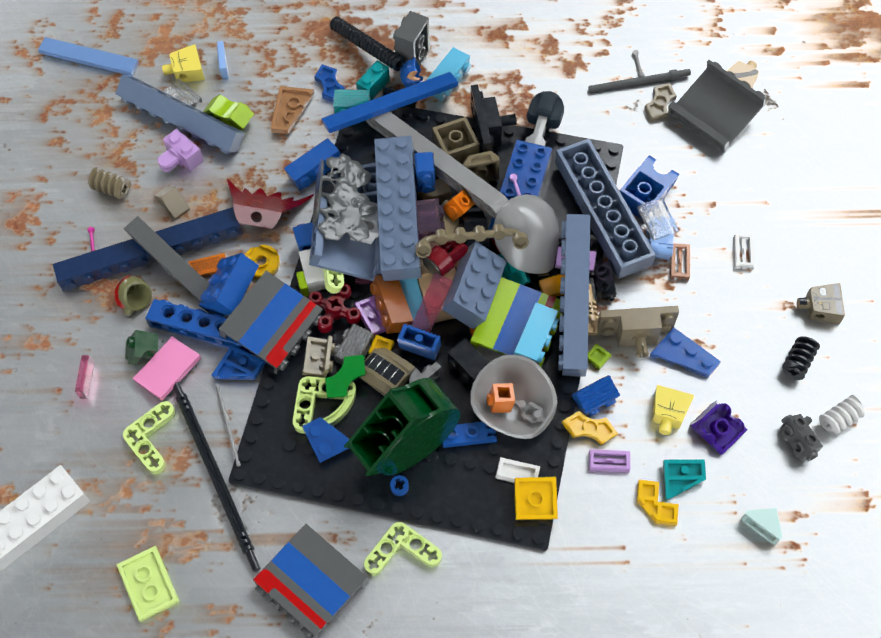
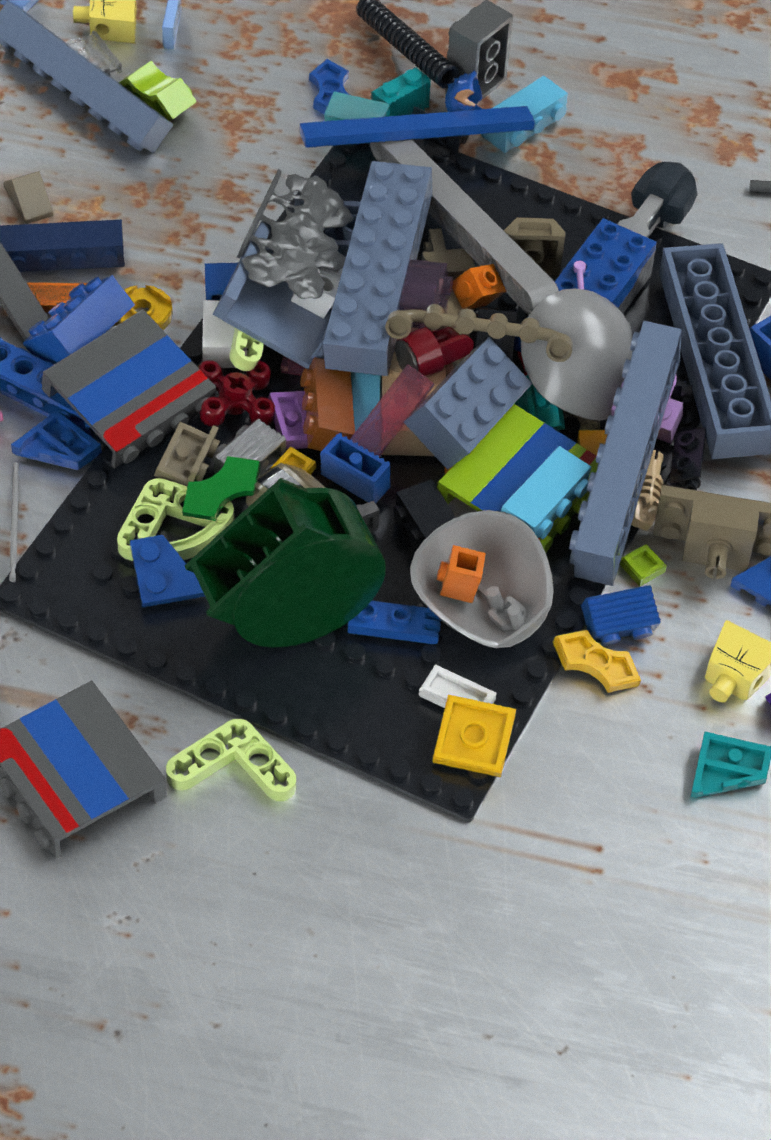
camera: 10 degrees right, 10 degrees down
lavender brick [157,129,204,172] -> none
dark red piece [227,179,314,229] -> none
medium nougat wing [270,86,315,134] -> none
blue brick [284,138,341,191] -> none
lime tile [296,271,309,297] -> none
blue bush [390,475,409,496] -> none
blue brick [415,152,435,193] -> none
dark tan brick [432,117,480,163] -> none
black brick [470,84,517,153] -> none
lavender tile [589,449,631,473] -> none
yellow tile [636,479,679,526] -> none

